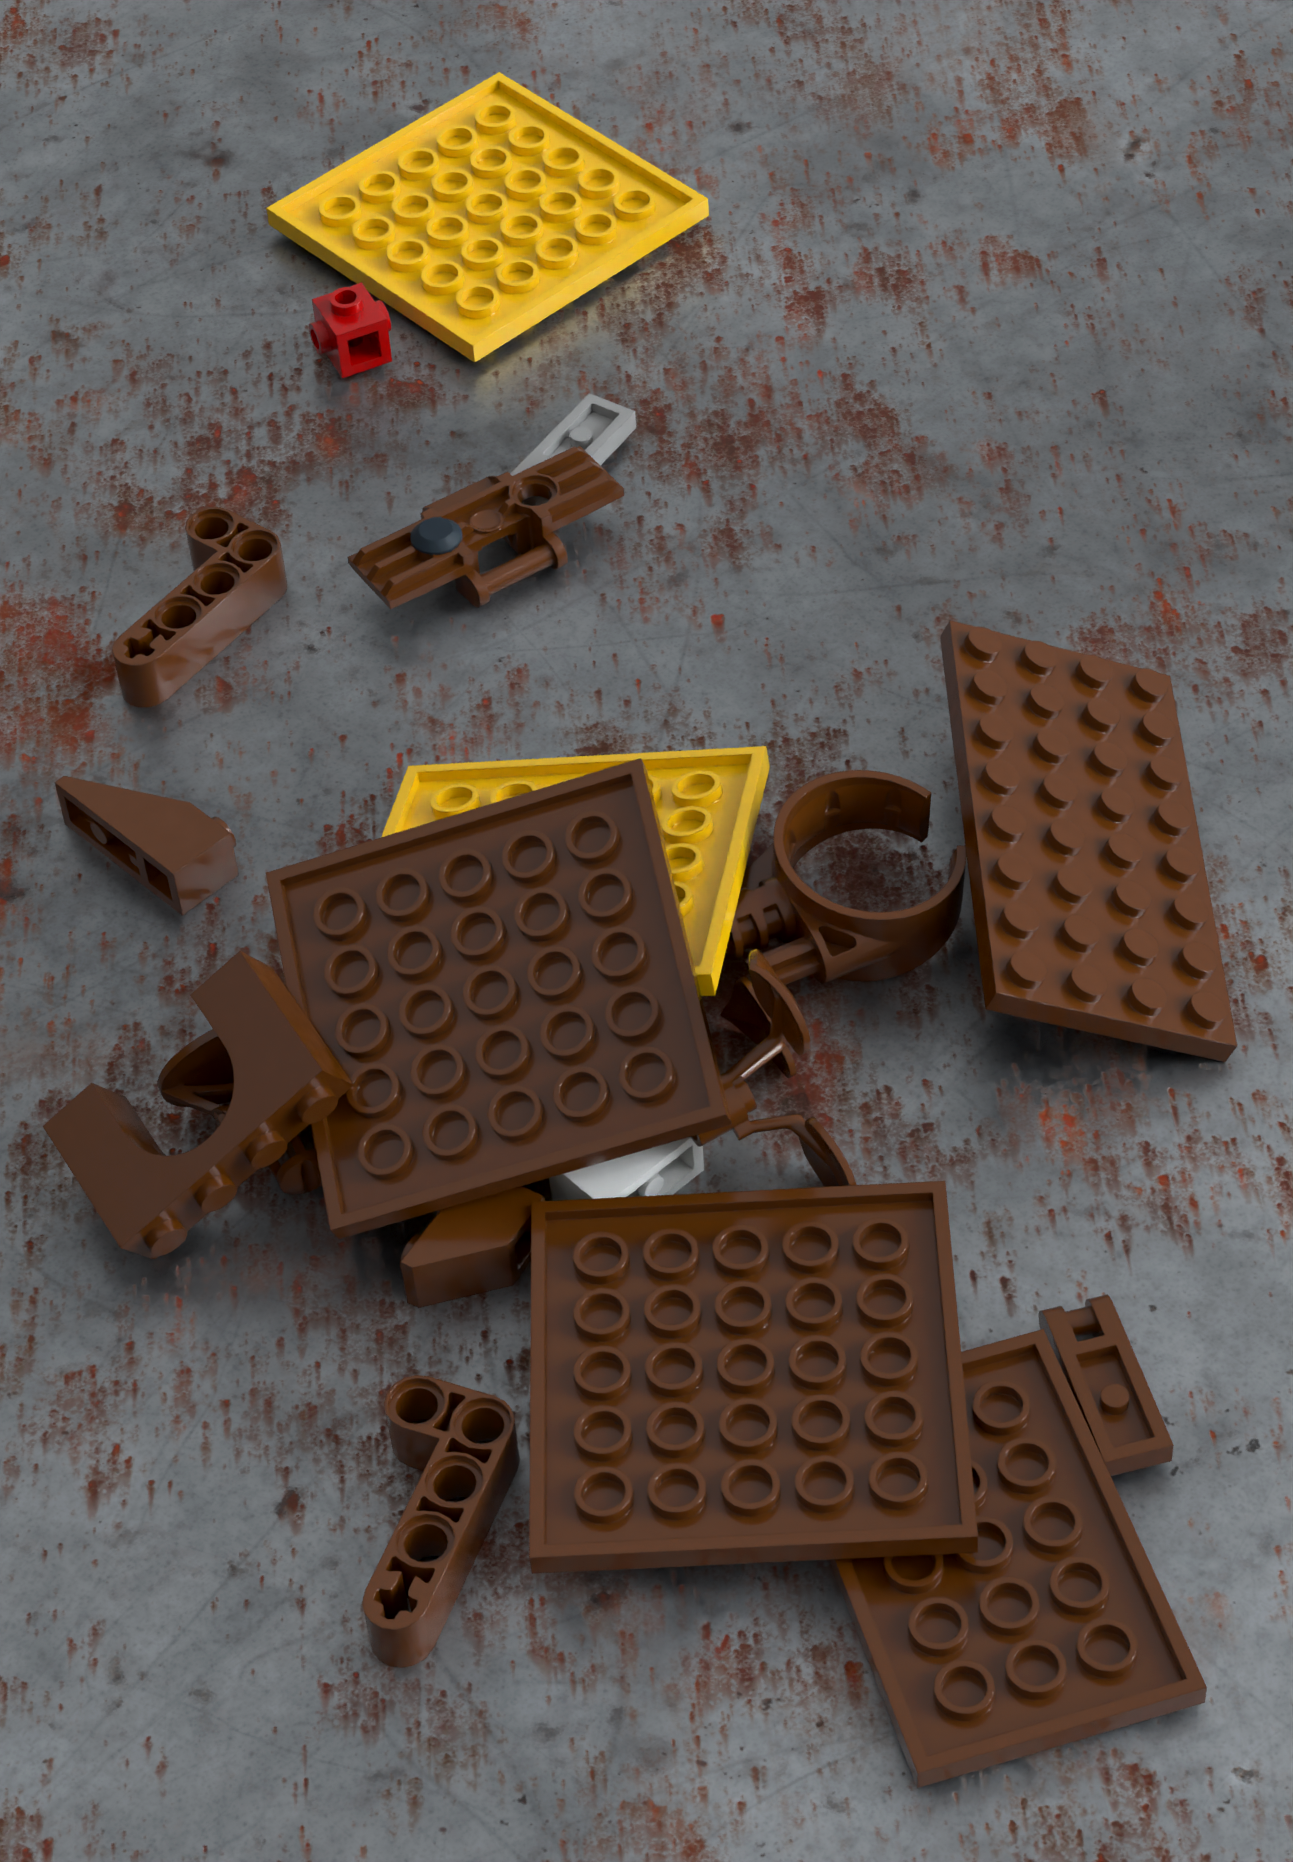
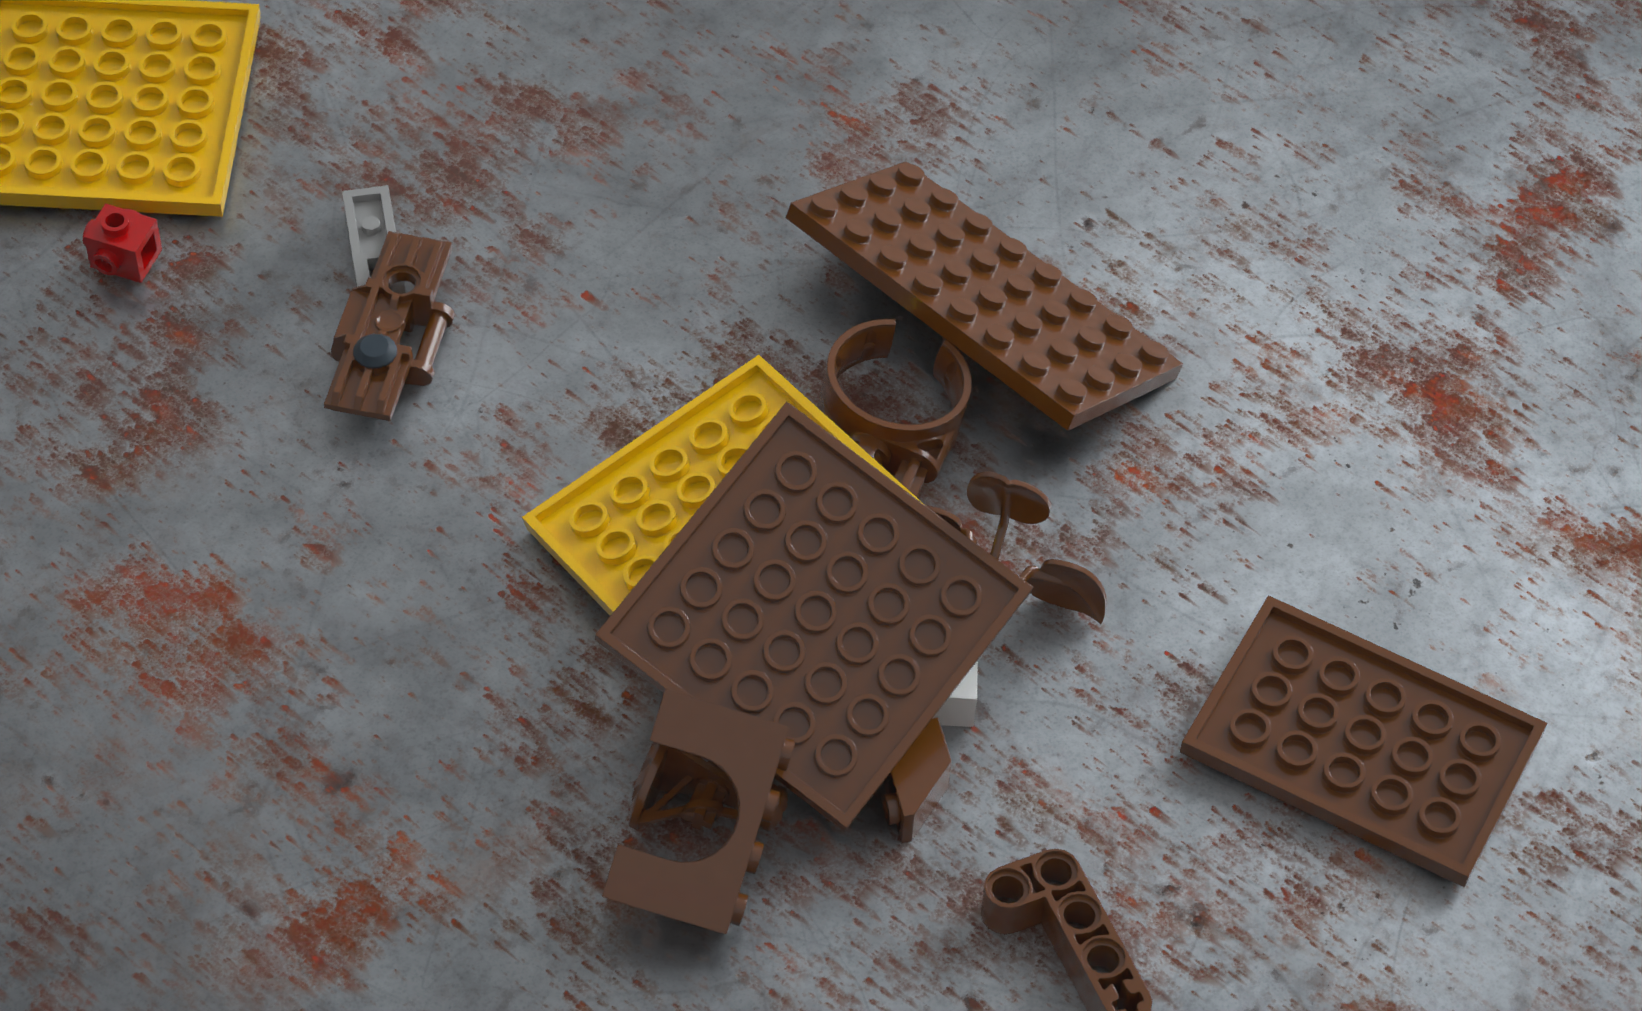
camera: 50 degrees left, 5 degrees up
reddish brown slope [55,776,239,916] -> none
reddish brown beam [112,507,288,707] -> none
reddish brown plate [529,1181,978,1574] -> none
reddish brown plate [1038,1294,1174,1476] -> none

